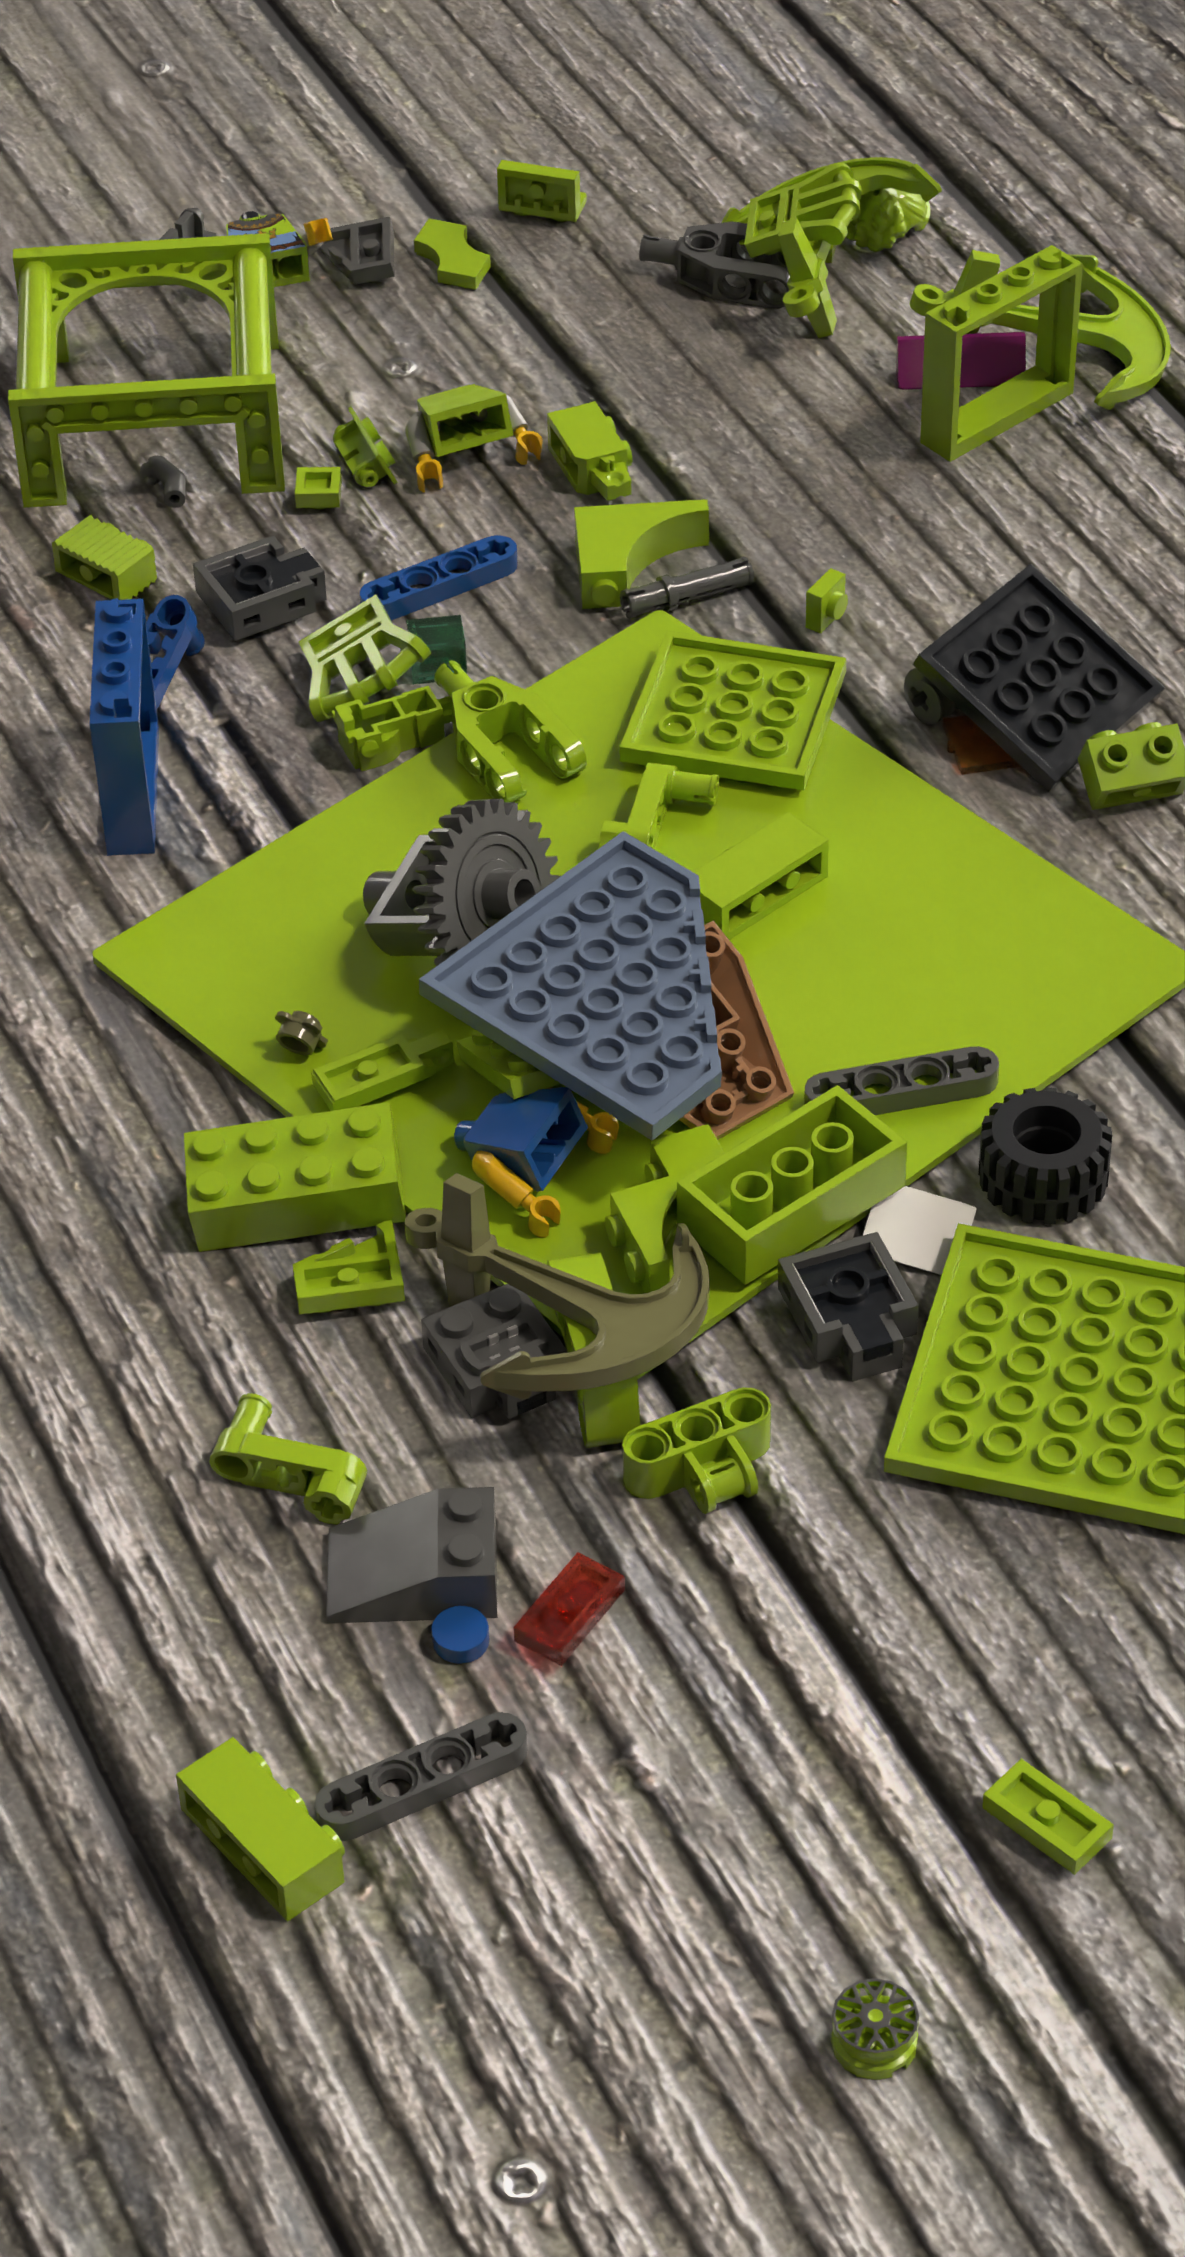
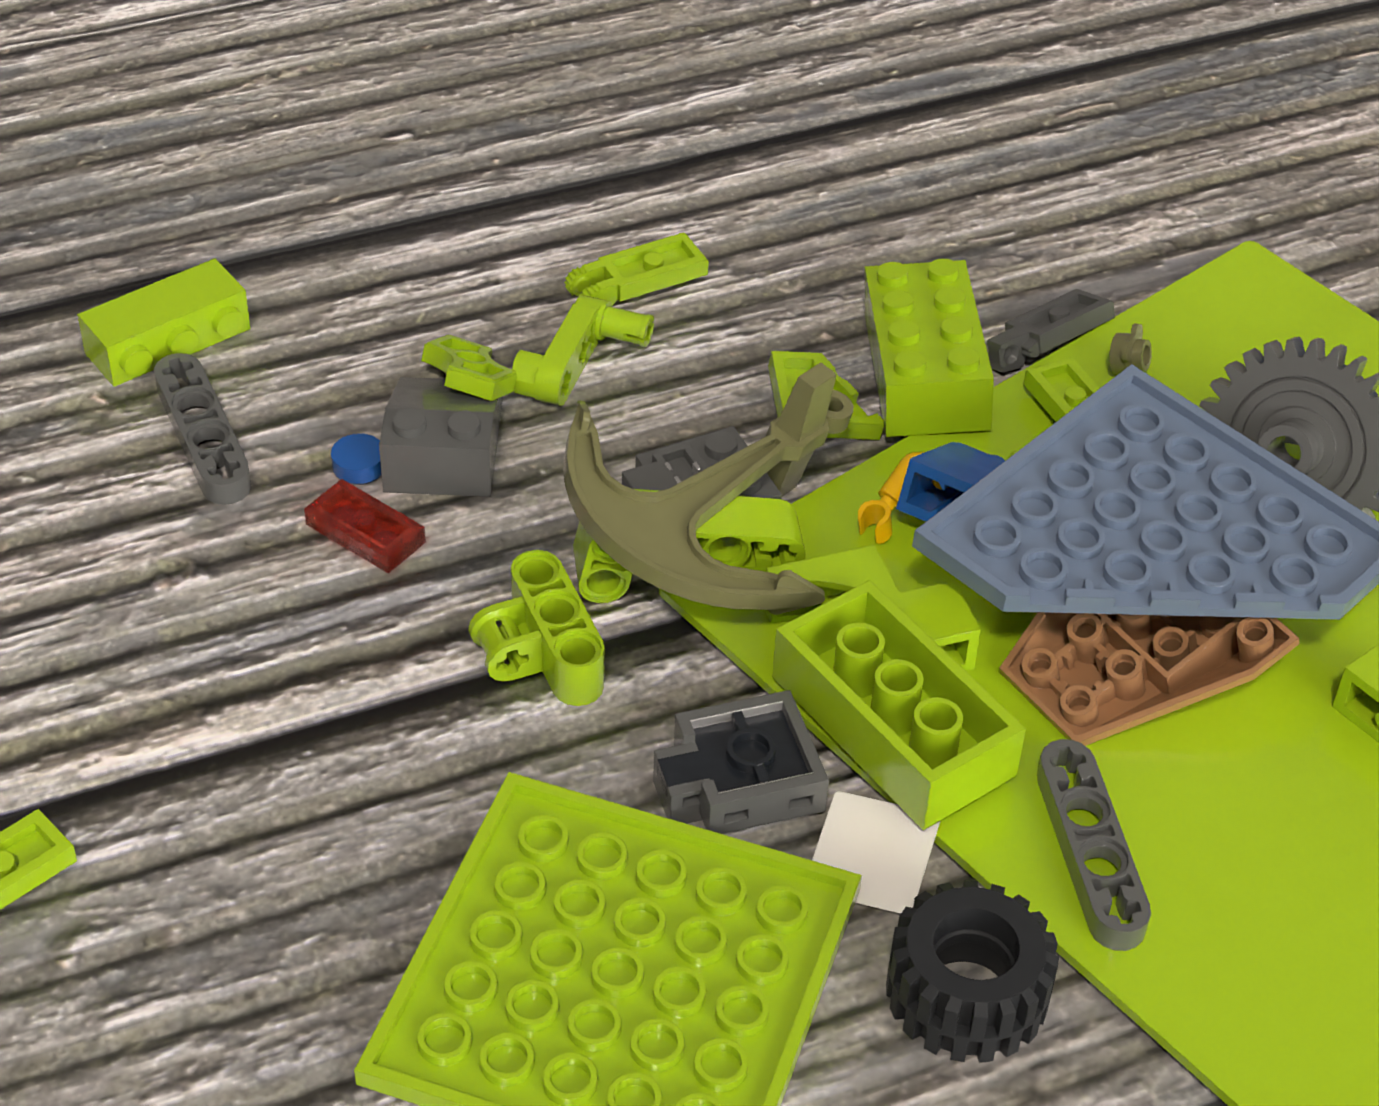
camera: 90 degrees right, 0 degrees up
none -> lime tile [421,334,517,401]
none -> lime hinge [564,232,709,306]
none -> dark grey hinge [987,289,1115,373]

